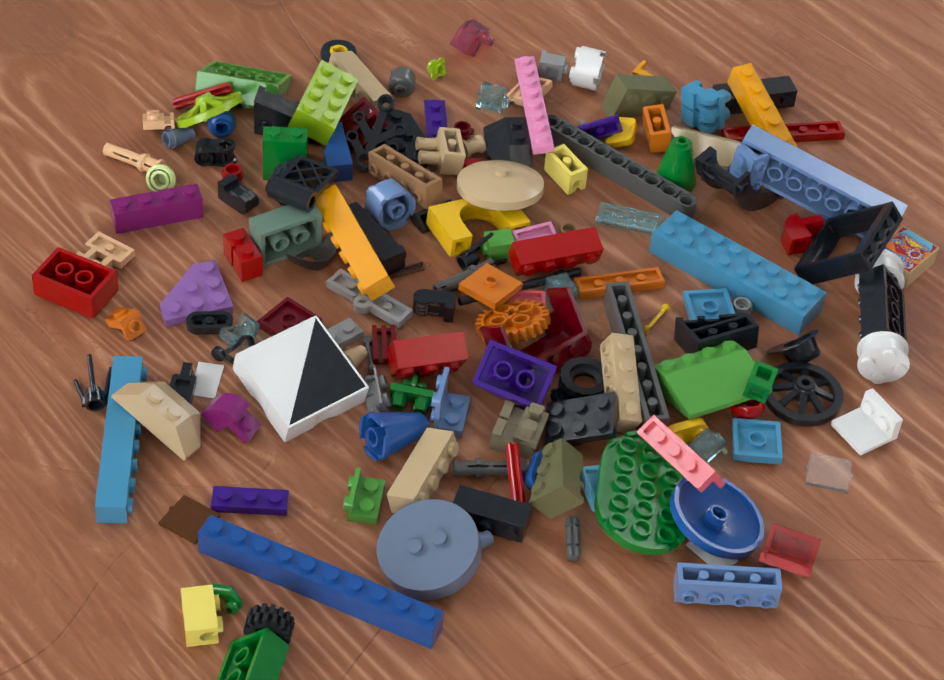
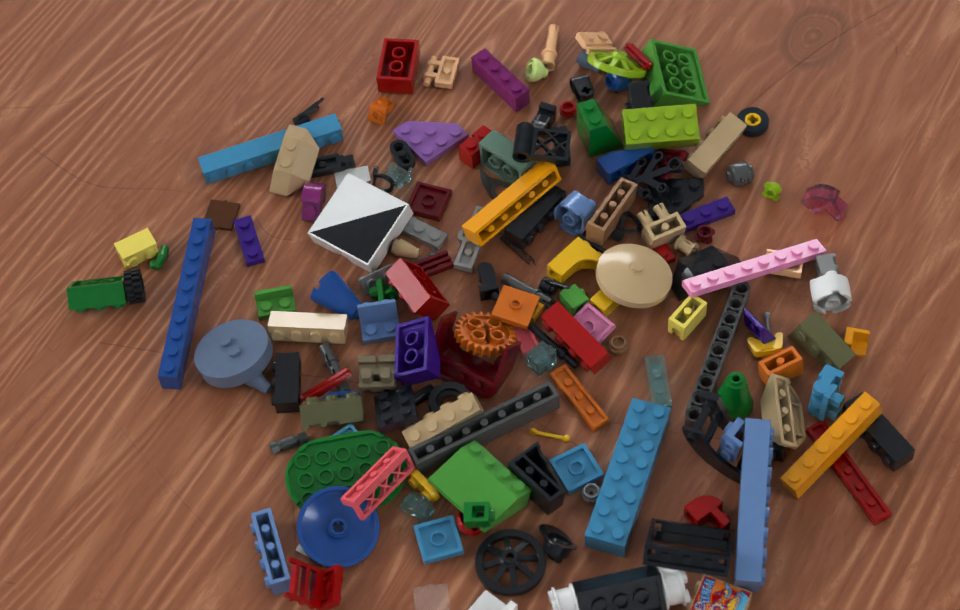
camera: 80 degrees right, 10 degrees up
clear light blue brick [476,81,509,113] -> none

